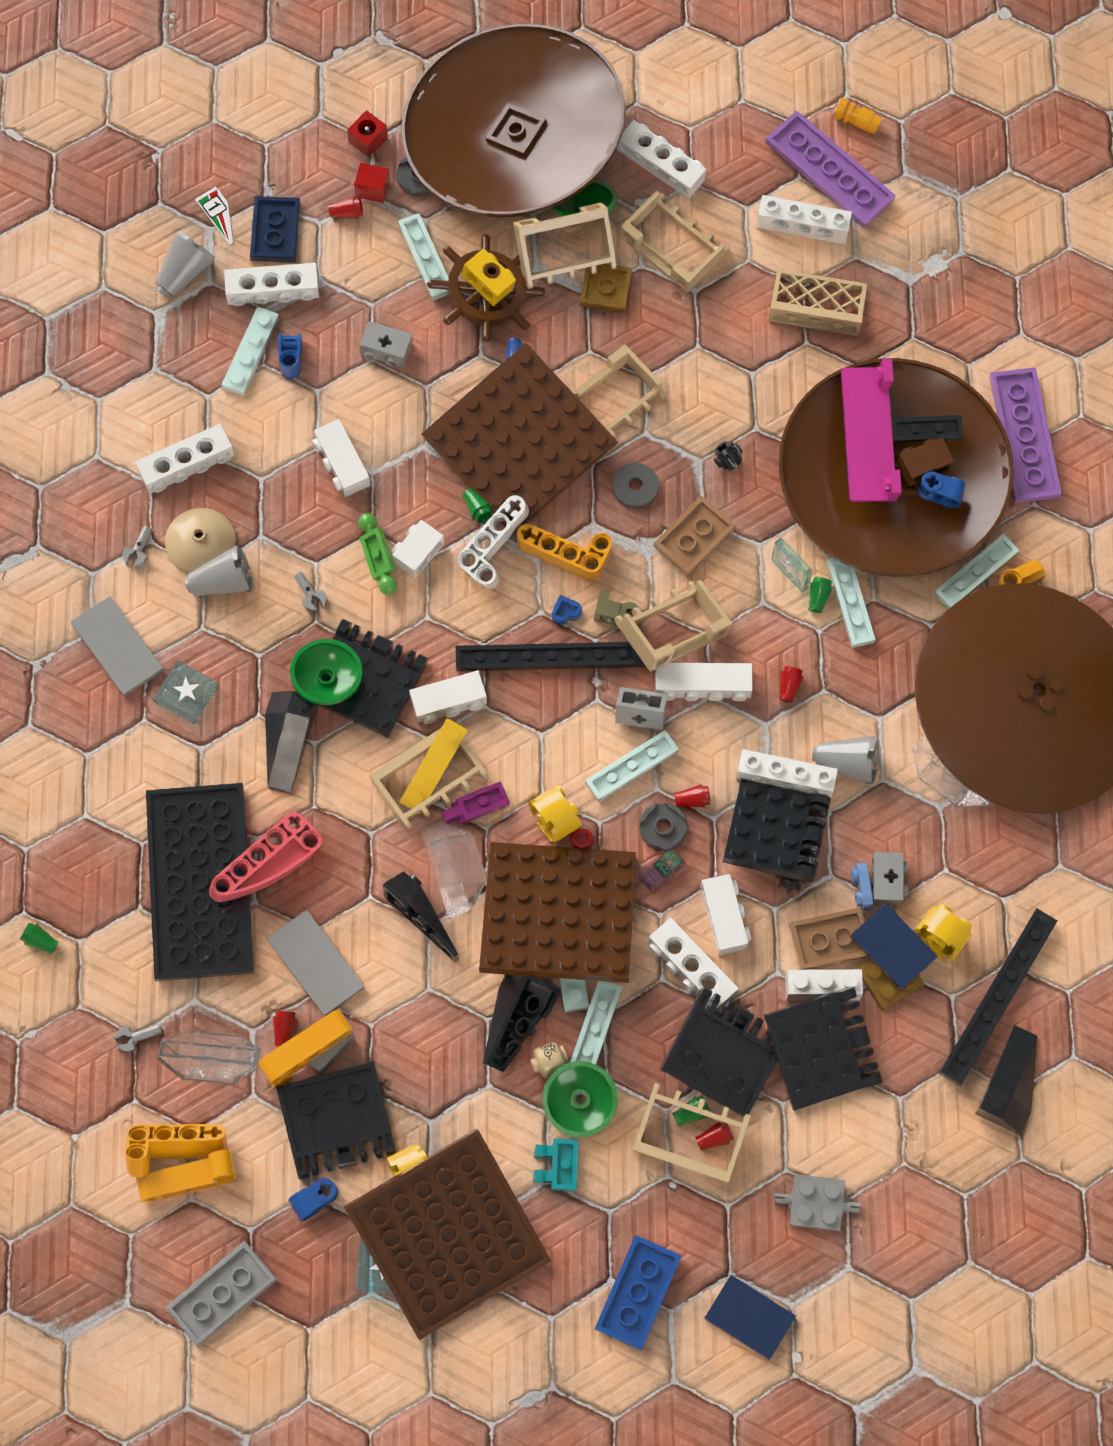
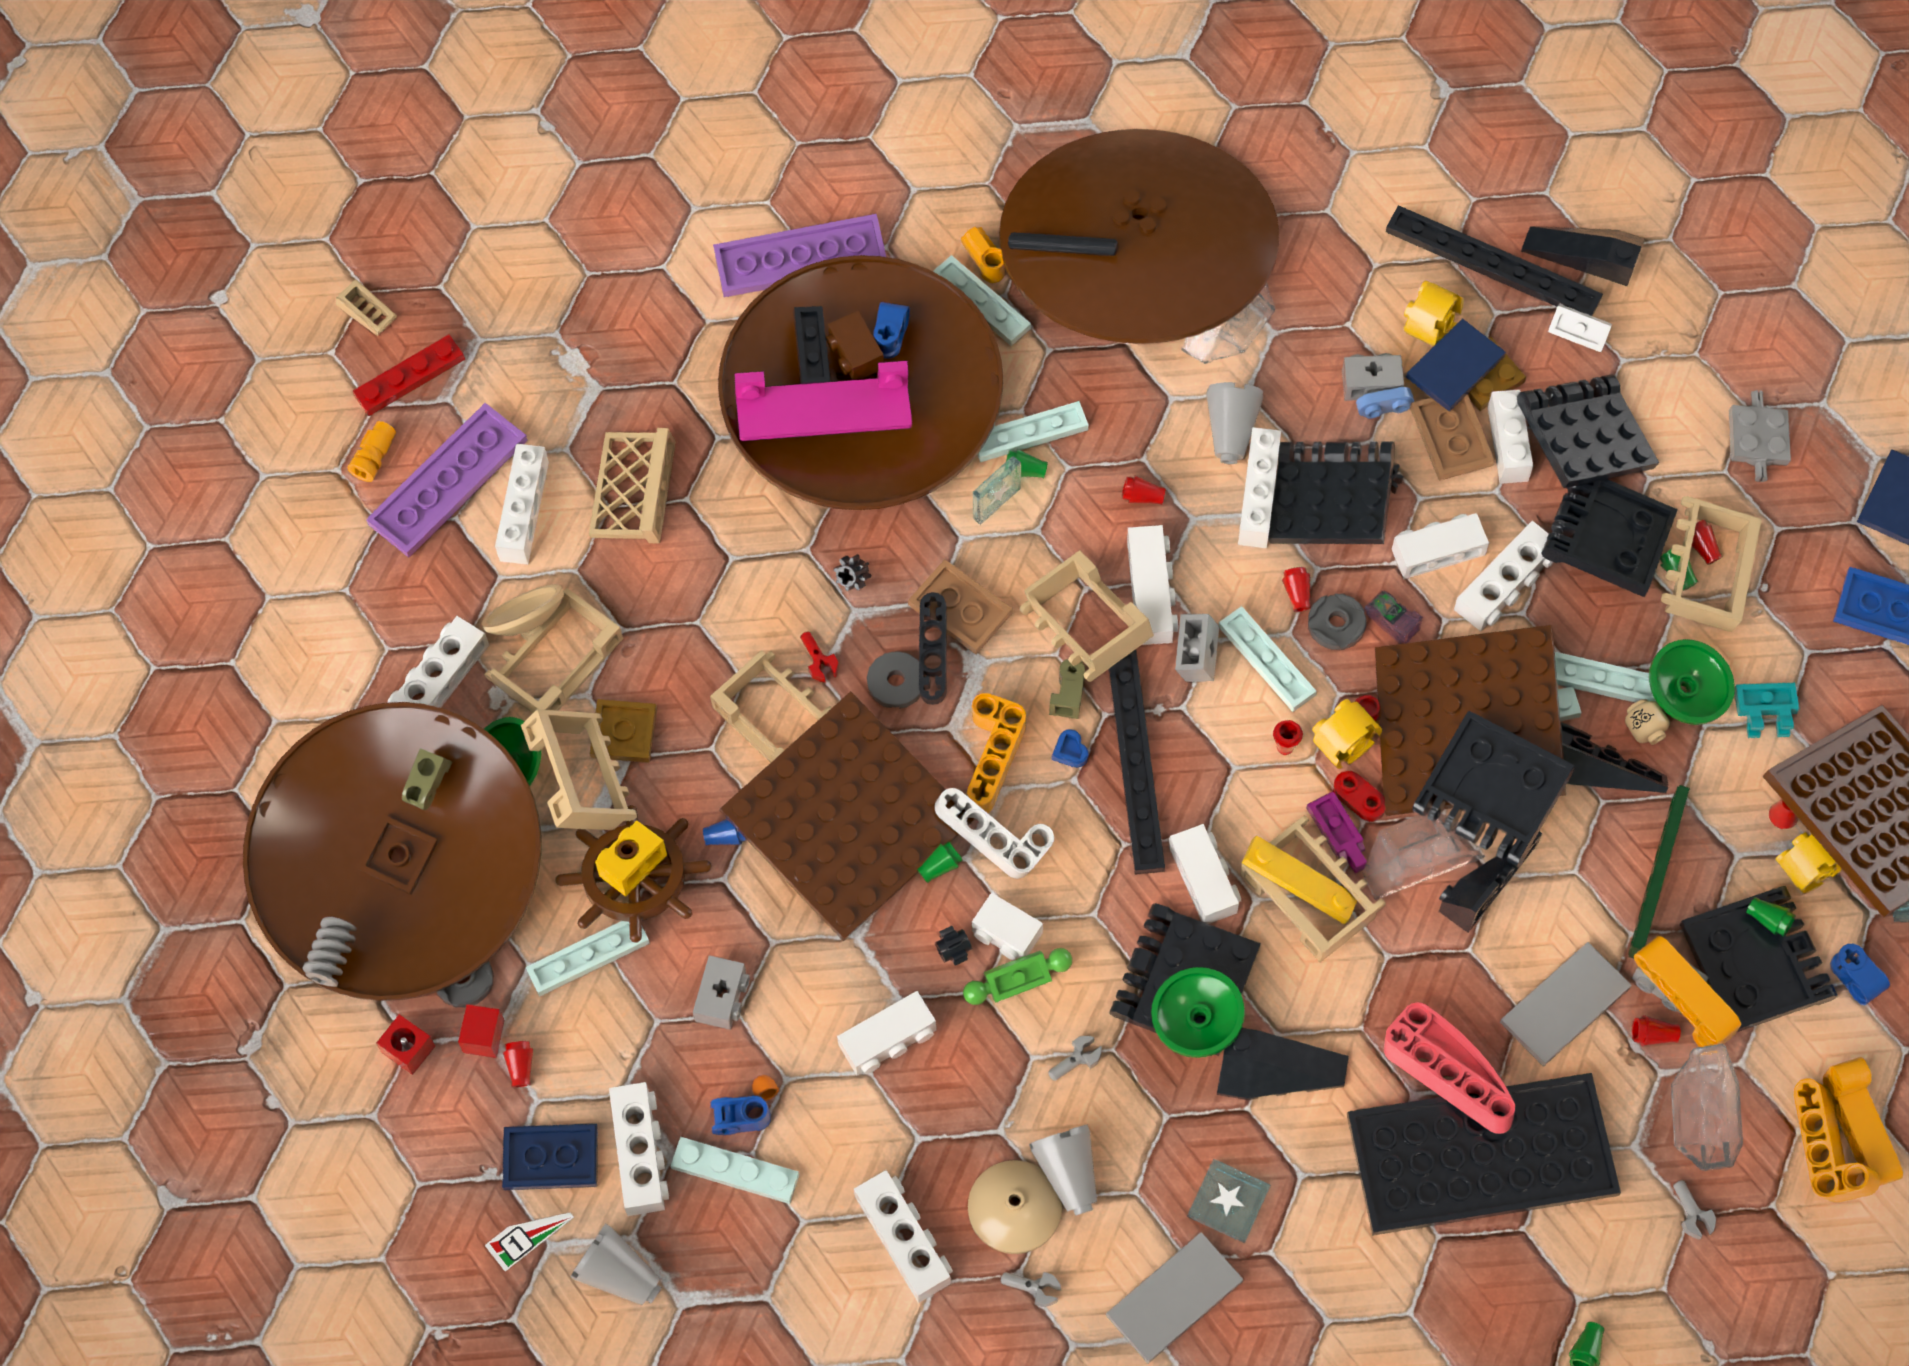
camera: 90 degrees left, 5 degrees down
none -> light grey piece [303,917,357,987]
none -> tan slope [336,279,397,336]
none -> red plate [353,334,465,416]
none -> olive leg [402,748,452,810]
none -> tan dish [481,584,564,636]
none -> orange hinge [752,1075,779,1101]
none -> red bar [800,631,838,683]
none -> black beam [919,592,947,705]
none -> black gear [935,926,972,966]
none -> black axle [1008,232,1118,256]
none -> red cone [1273,720,1303,755]
none -> red plate [1333,771,1386,822]
none -> black hinge [1412,710,1576,867]
none -> white plate [1548,304,1612,352]
none -> dark green tile [1628,785,1690,959]
none -> green cone [1747,897,1796,936]

